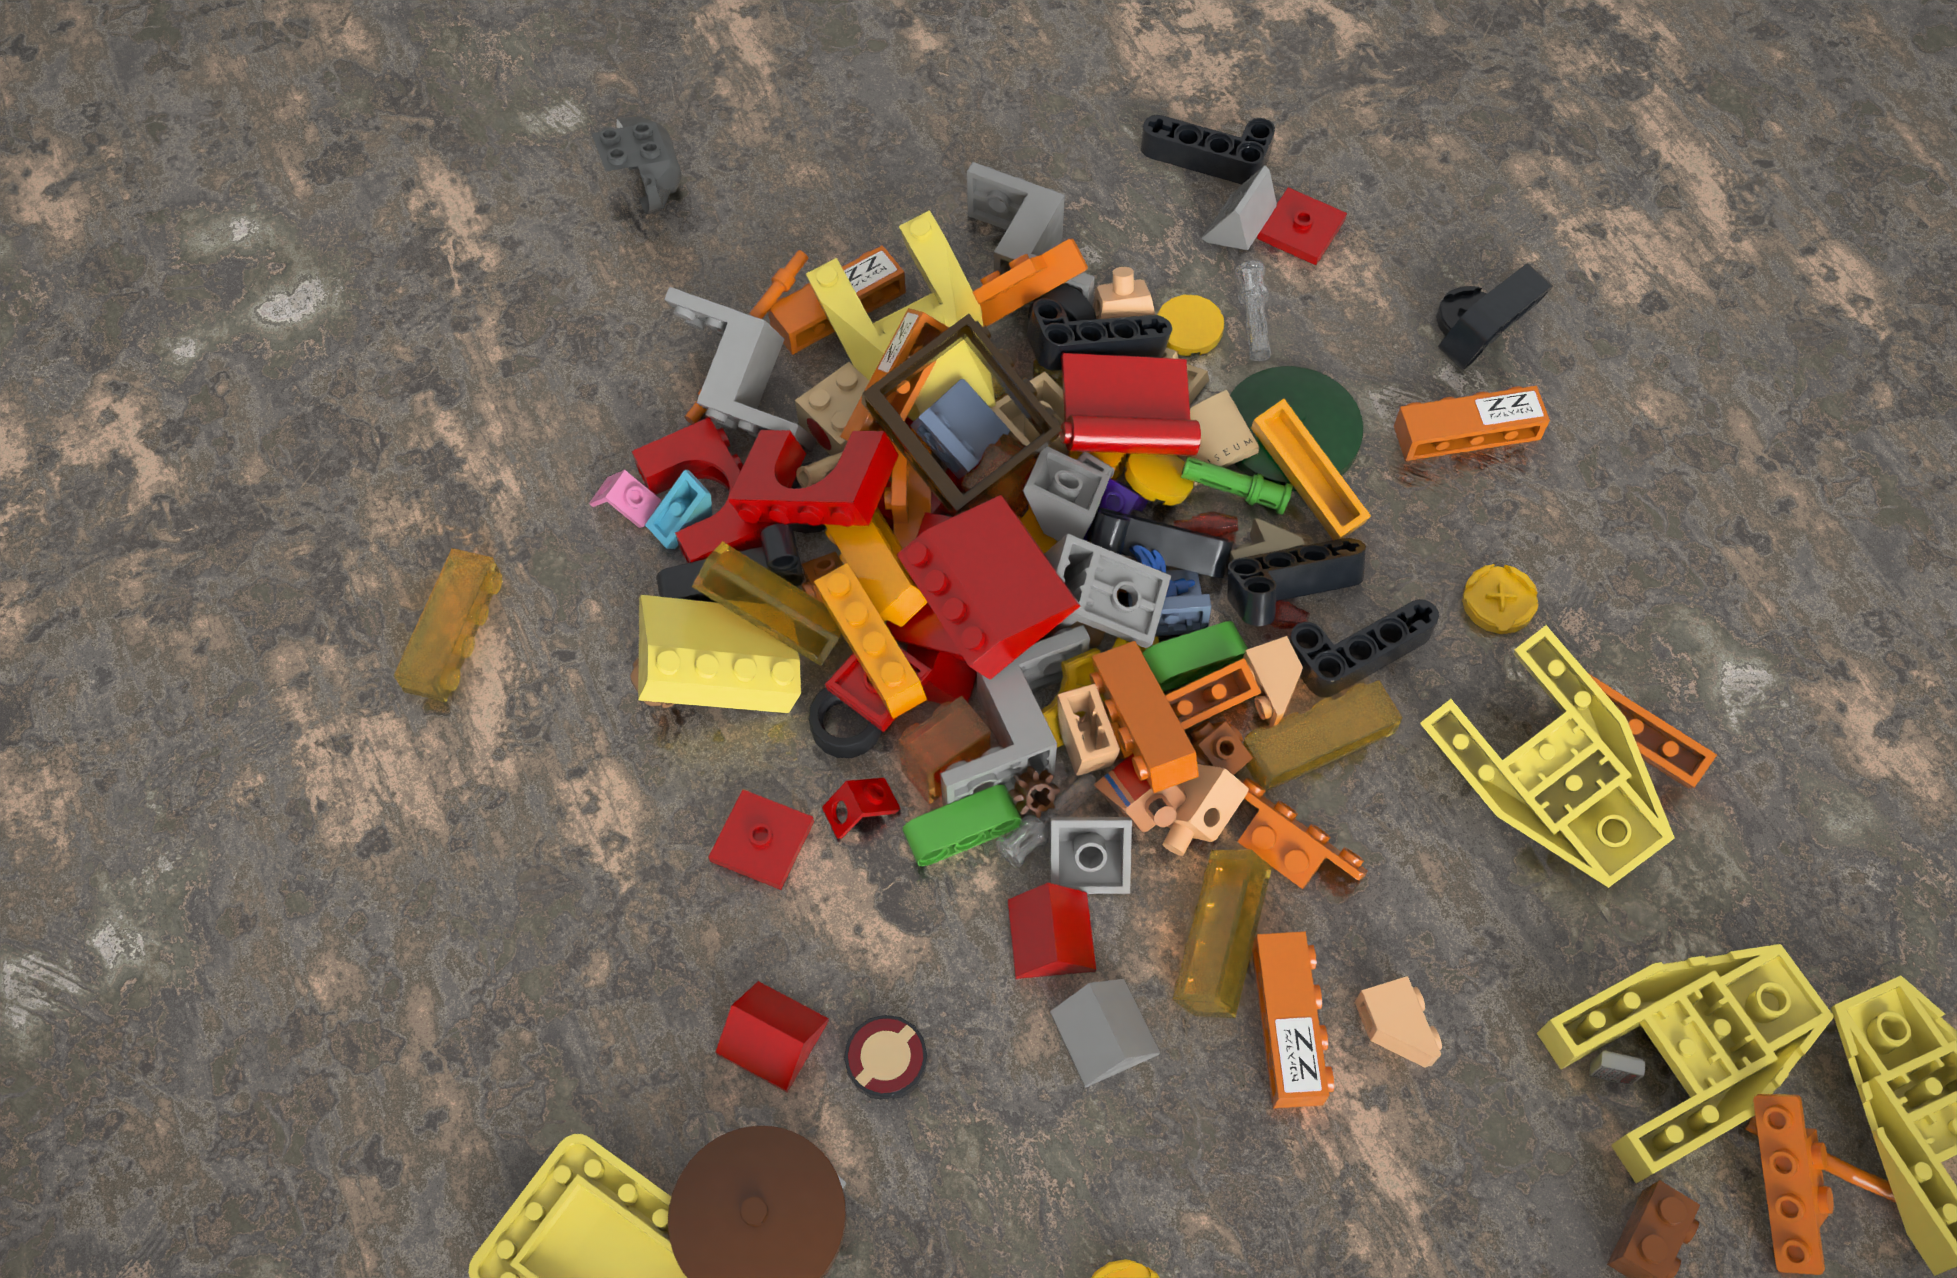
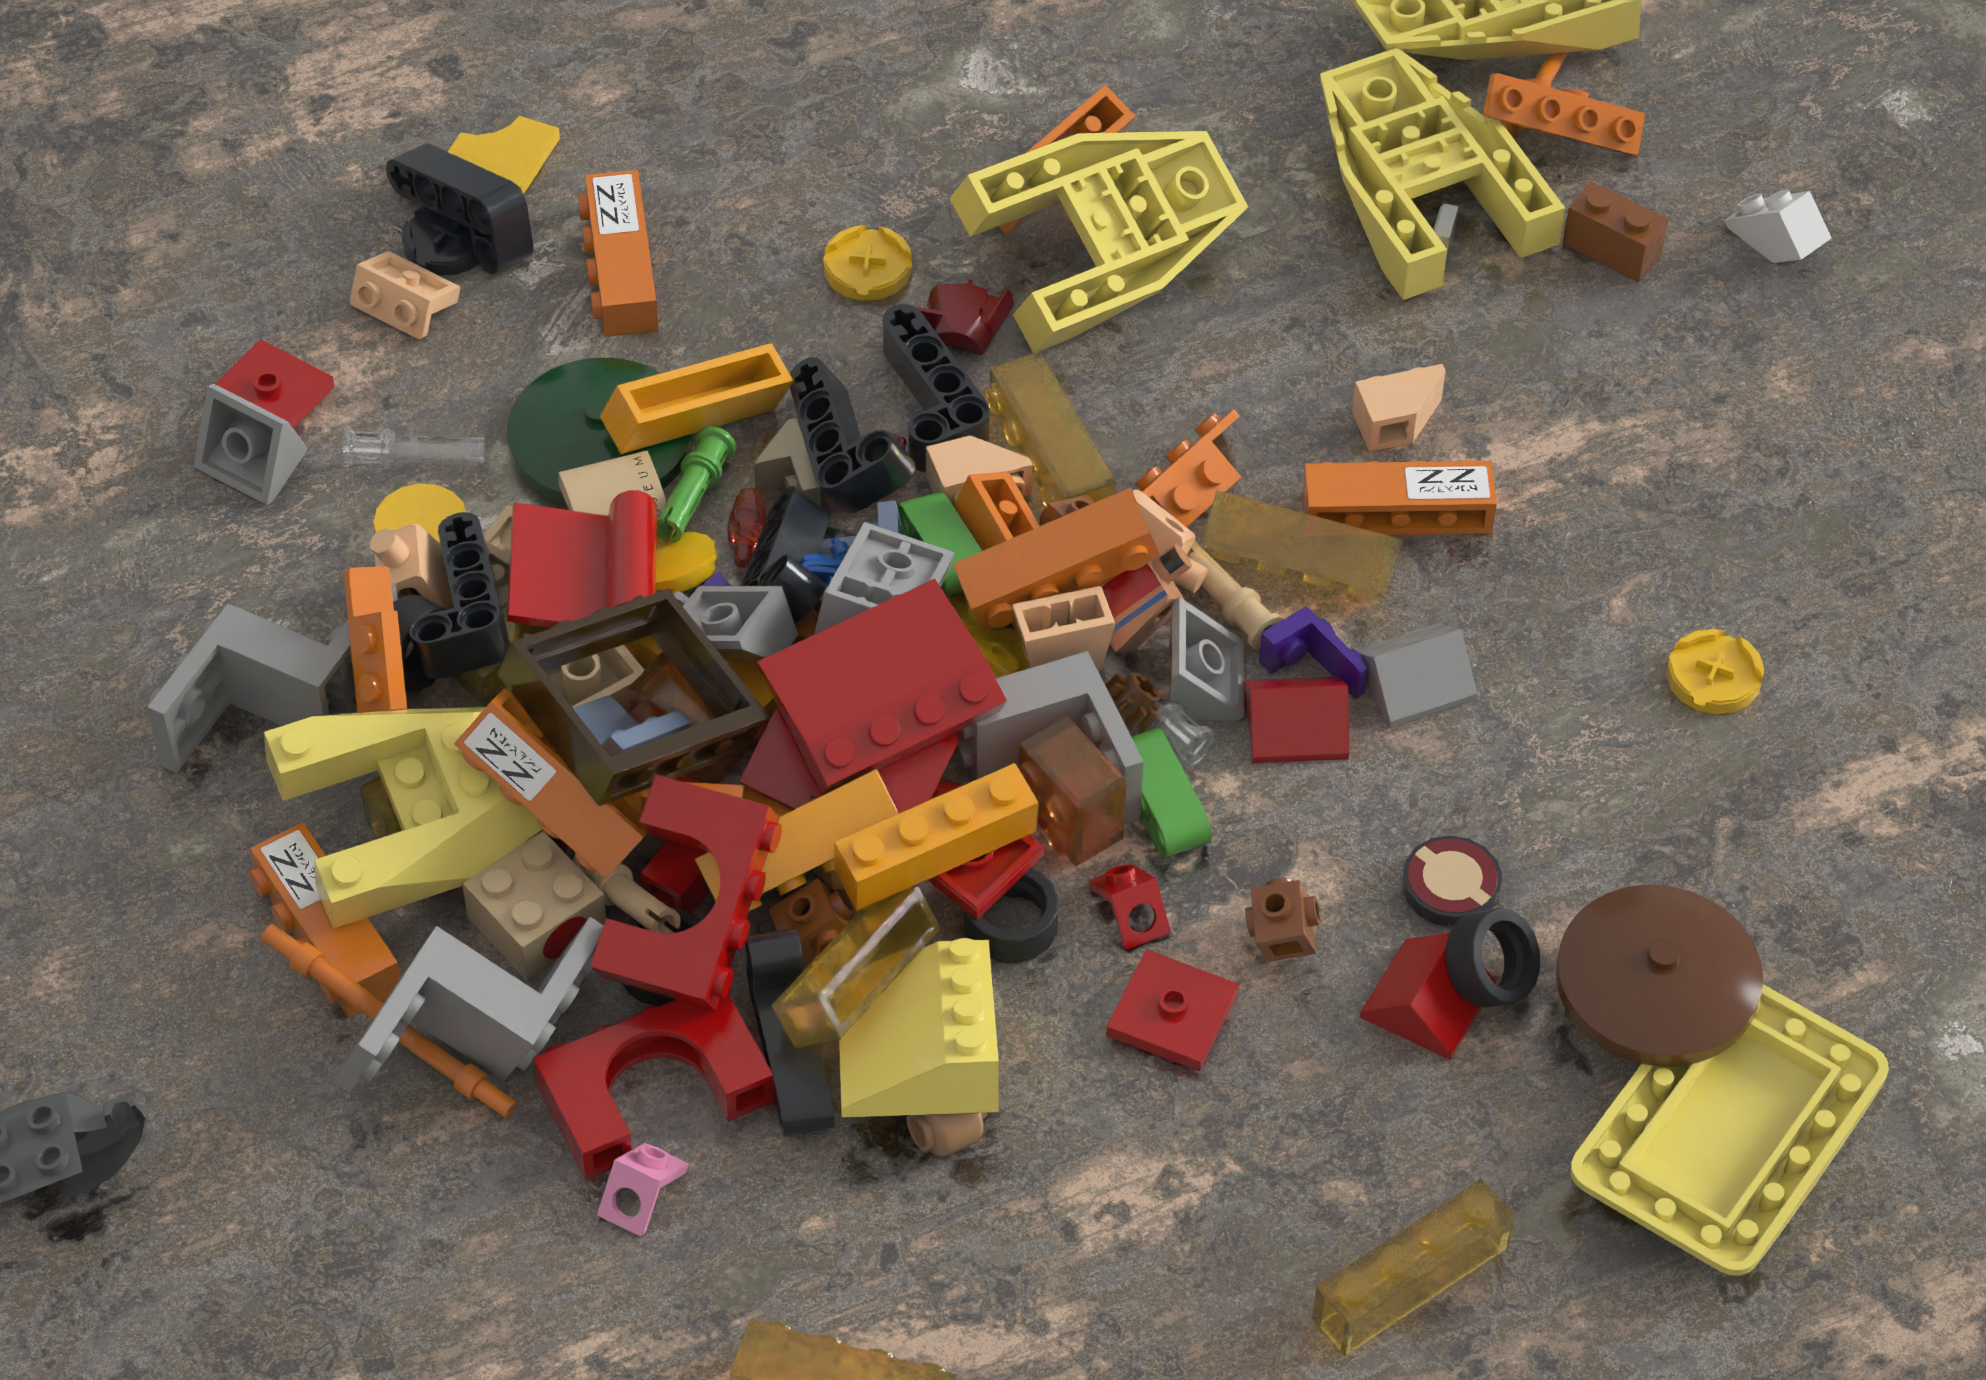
camera: 90 degrees left, 10 degrees down
medium azure slope [645,470,712,549] -> none
black beam [1141,115,1275,185] -> none
none -> light nougat bracket [349,251,461,339]
none -> yellow tile [448,116,560,194]
none -> dark red piece [916,279,1014,355]
none -> tan pin [1187,540,1283,651]
none -> dark orange brick [1245,878,1321,962]
none -> dark purple bracket [1259,606,1367,699]
none -> clear yellow brick [1312,1178,1515,1356]
none -> black tyre [1446,908,1540,1007]

